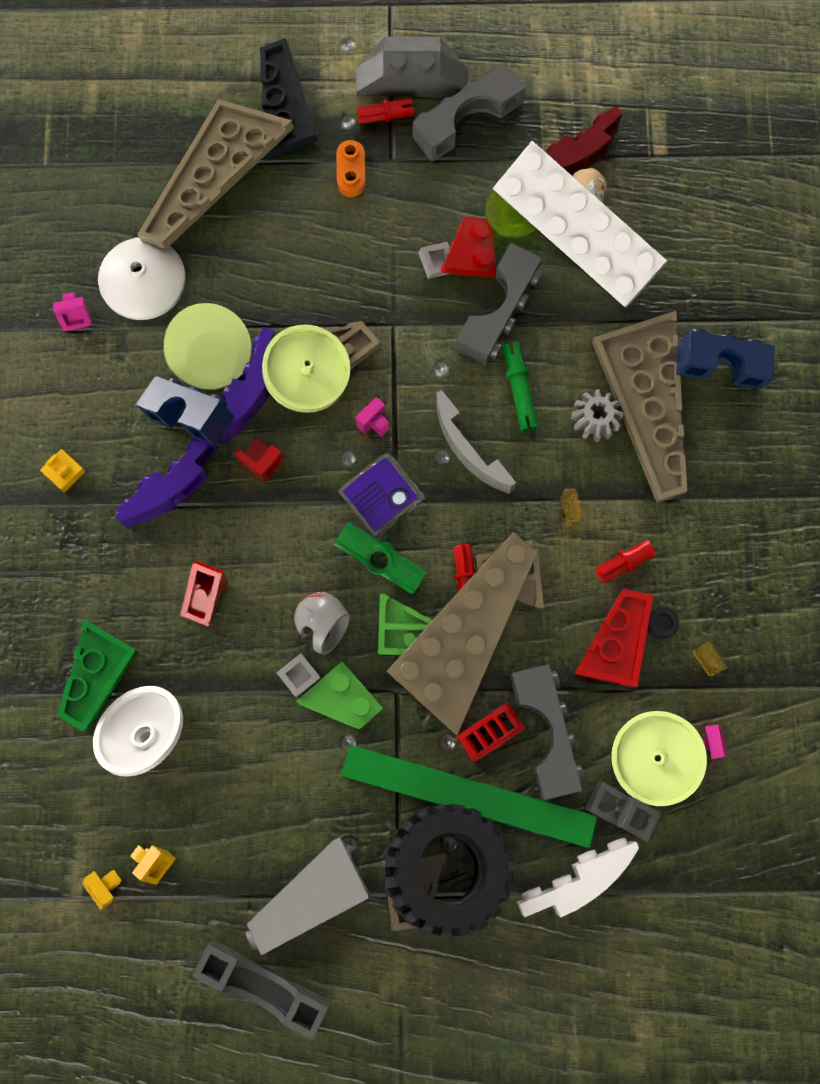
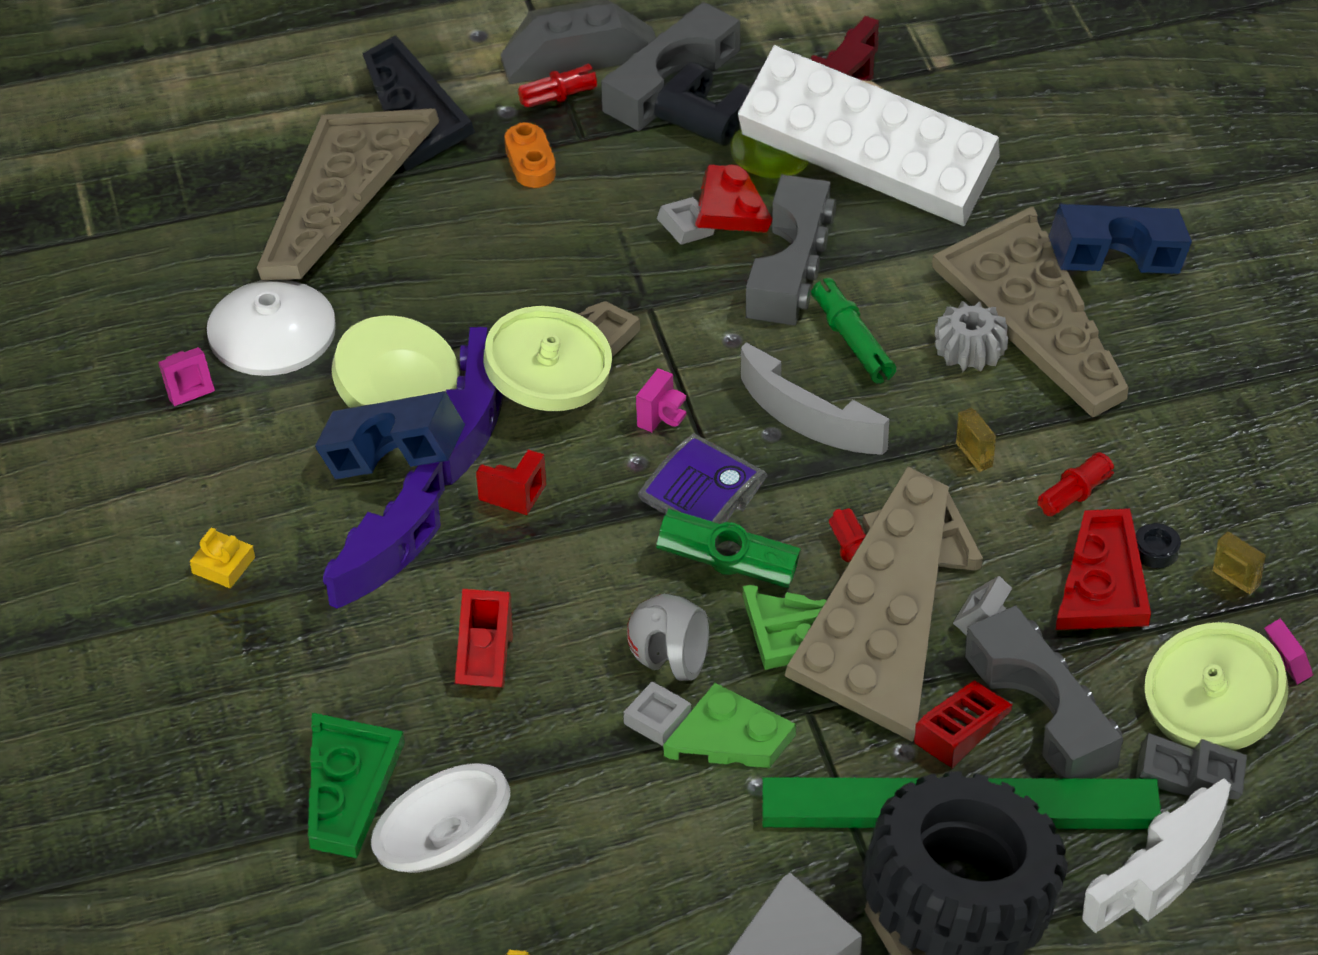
camera: 15 degrees left, 30 degrees down
none -> black connector [654,62,752,146]
none -> light grey plate [953,576,1012,635]

